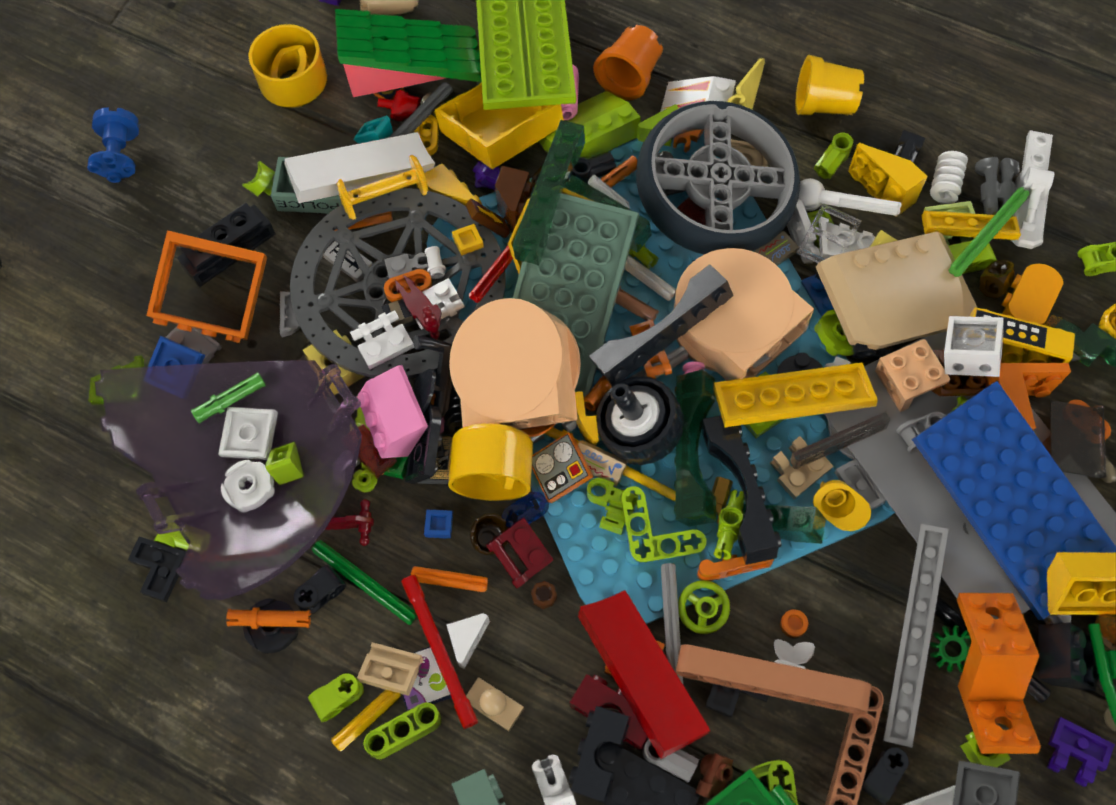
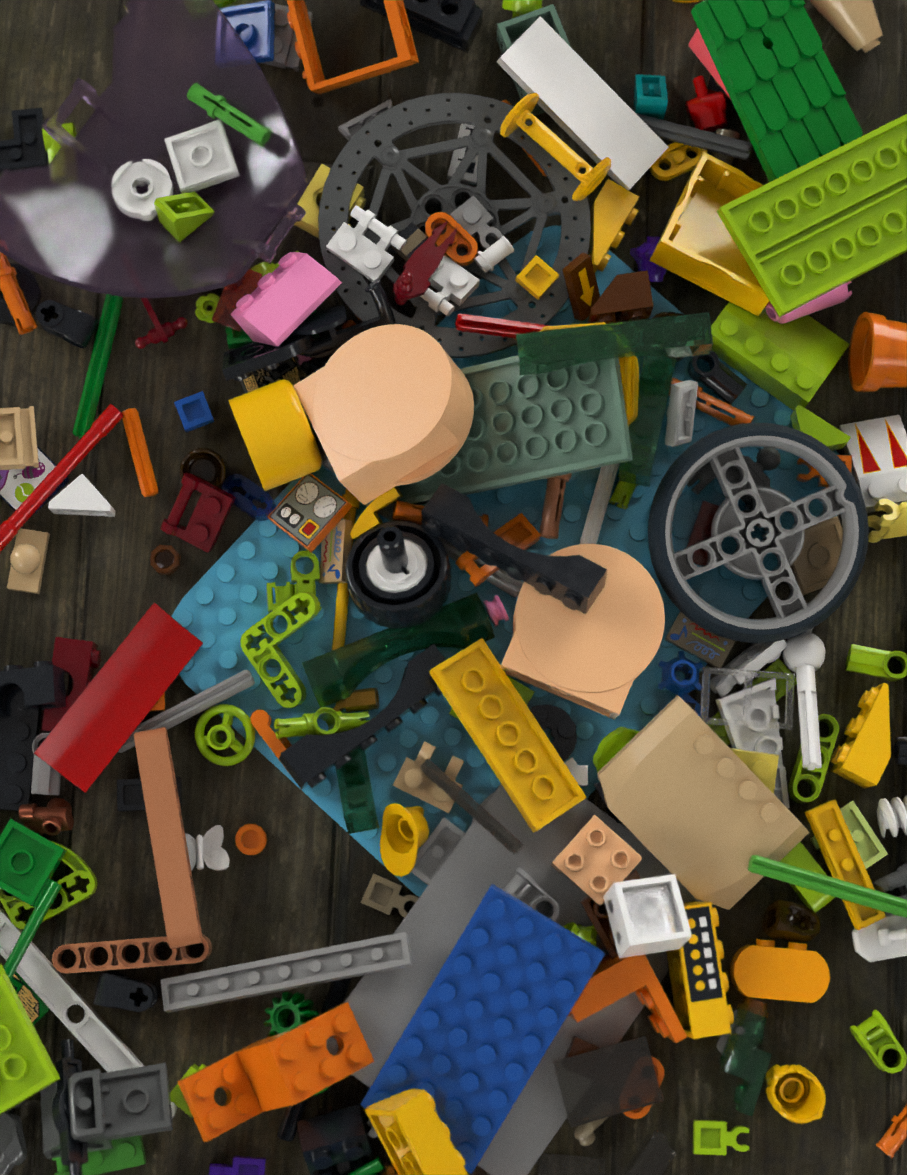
camera: 60 degrees right, 15 degrees up
none -> dark tan plate [361,873,419,918]
none -> blue rock [658,651,704,699]
none -> lime beam [788,714,839,804]

